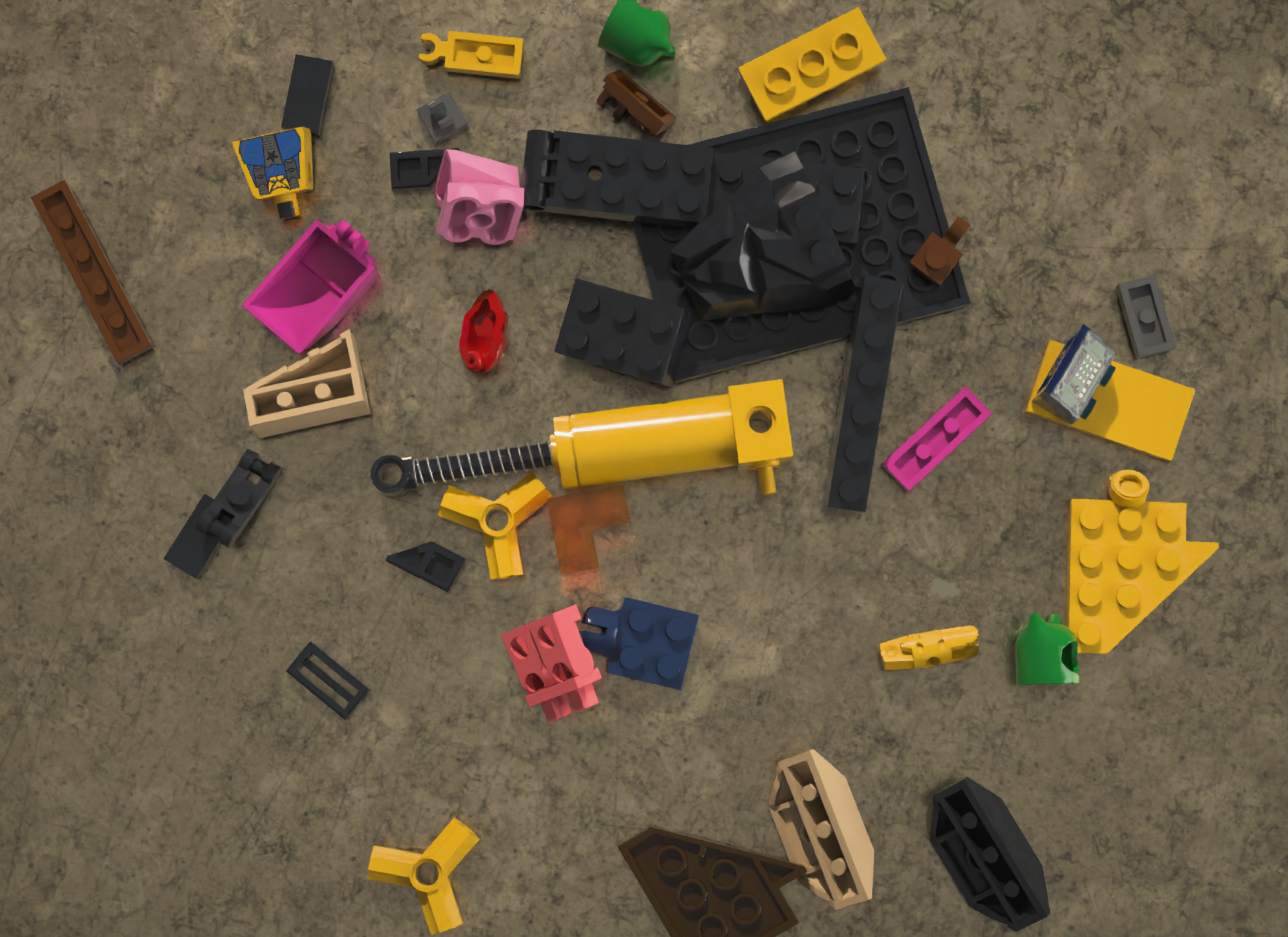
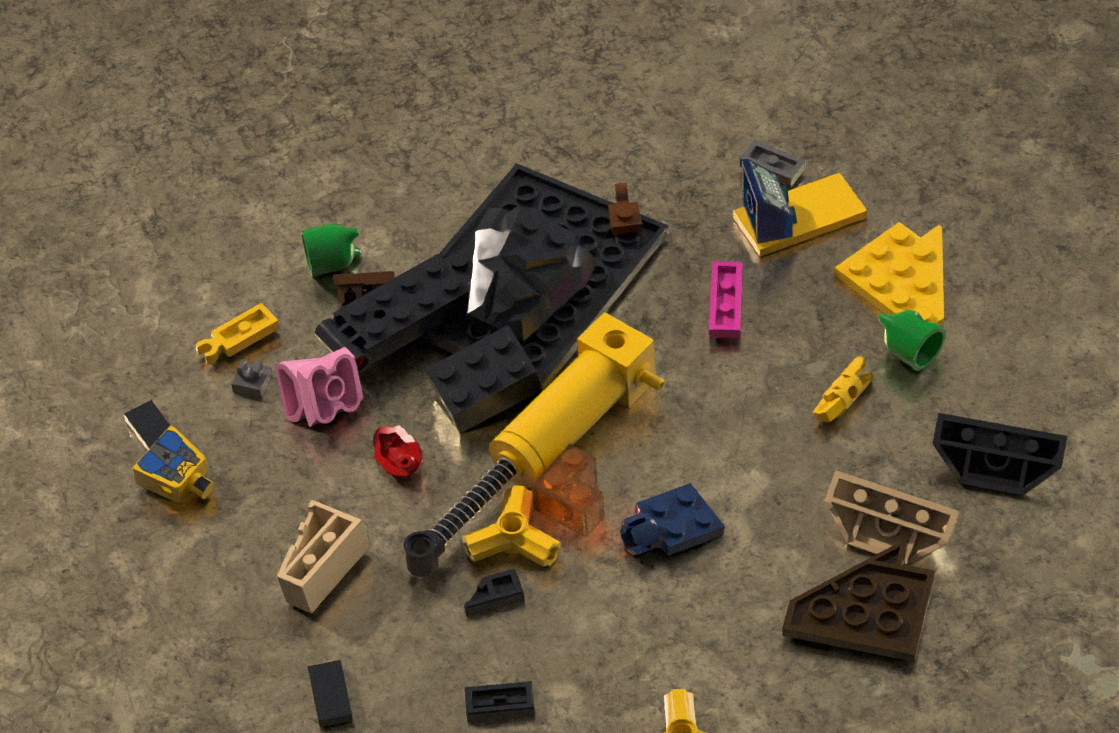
camera: 40 degrees left, 35 degrees down
reddish brown plate [31,180,154,365] -> none
black plate [195,449,282,548] -> none
dark pink piece [241,219,380,354] -> none
black tile [390,148,460,192] -> none
coral hips [501,604,602,723] -> none
yellow brick [738,7,887,122] -> none
black brick [823,276,903,512] -> none
yellow tile [1109,469,1149,508] -> none

